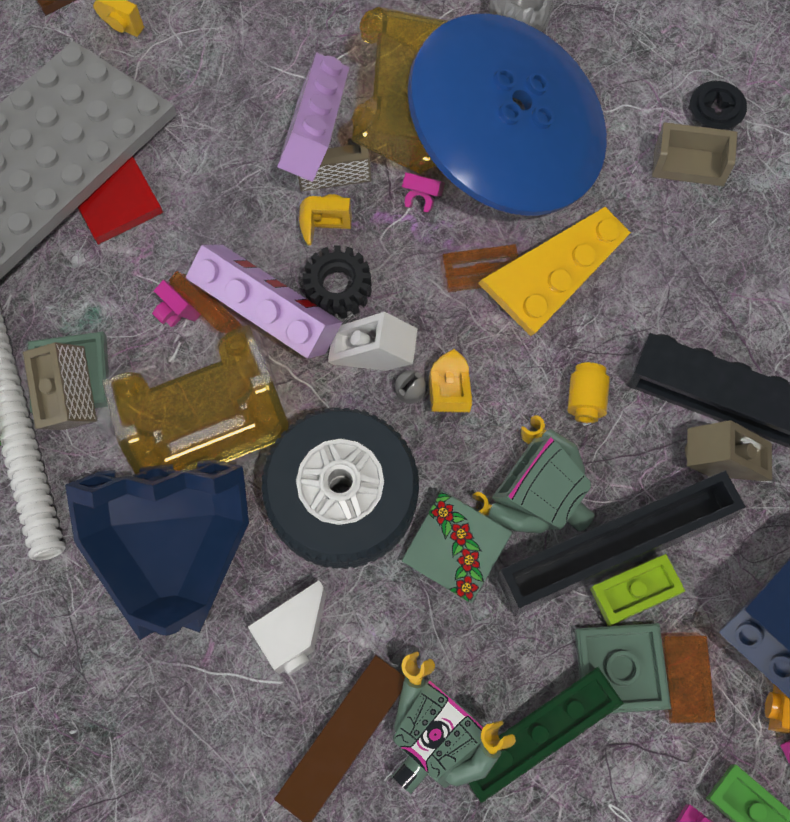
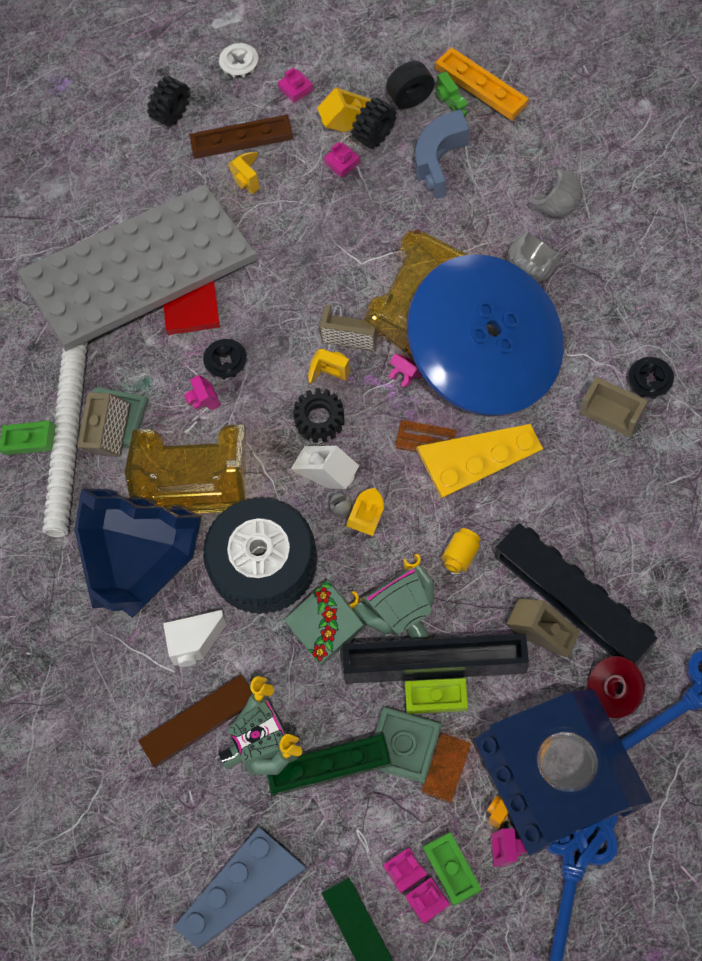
camera: 25 degrees right, 5 degrees down
clear orange tile [168,271,243,335] -> none
lavender brick [185,245,343,359] -> none
lavender brick [277,52,349,182] -> none
none -> black gear [203,339,247,380]

